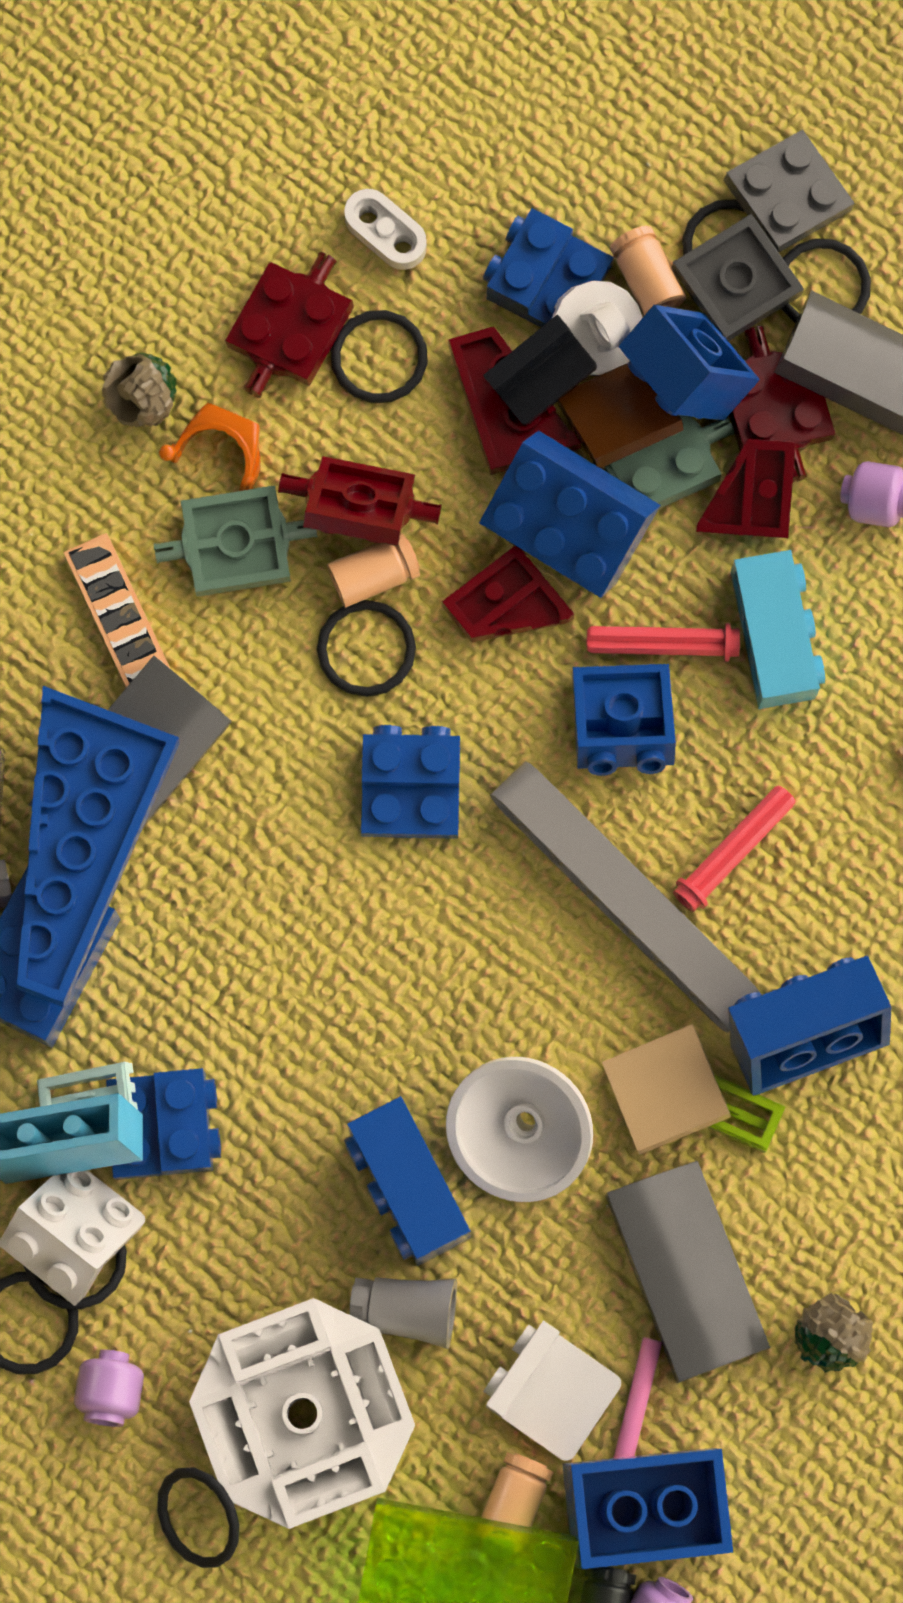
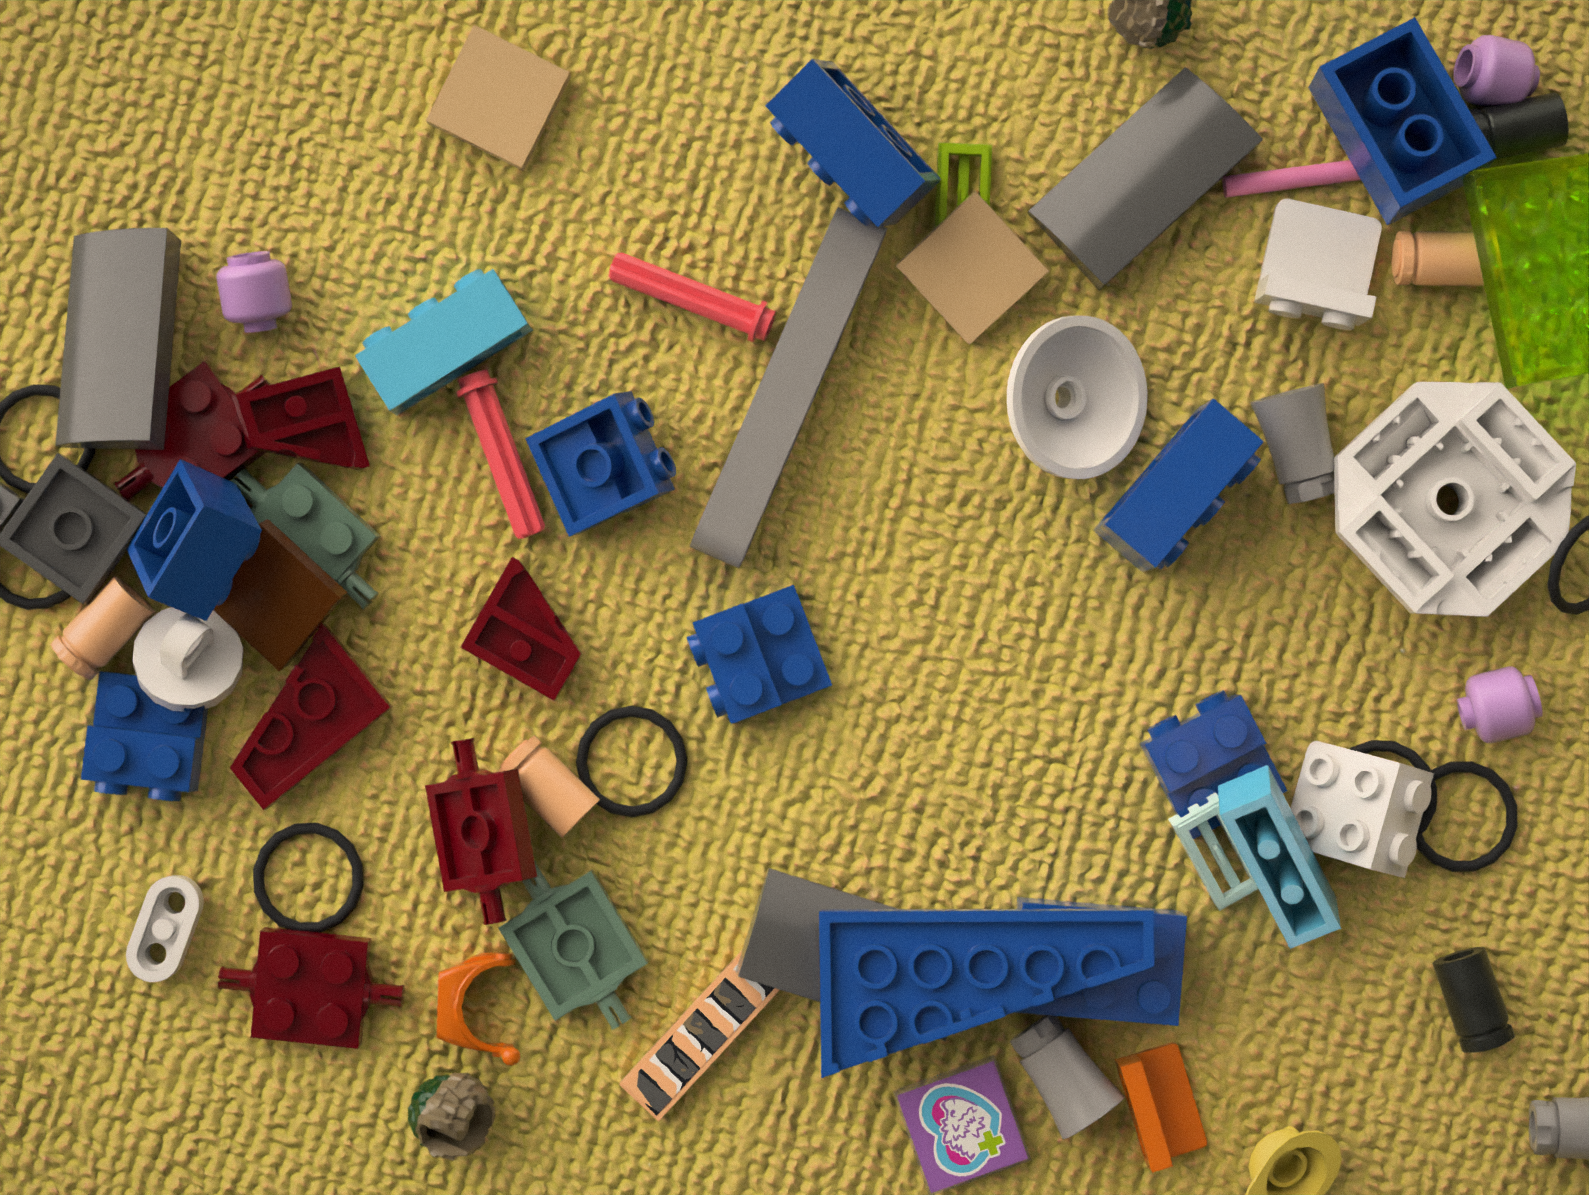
camera: 115 degrees left, 10 degrees up
blue brick [479,431,661,598] -> none
black panel [483,314,597,426] -> none

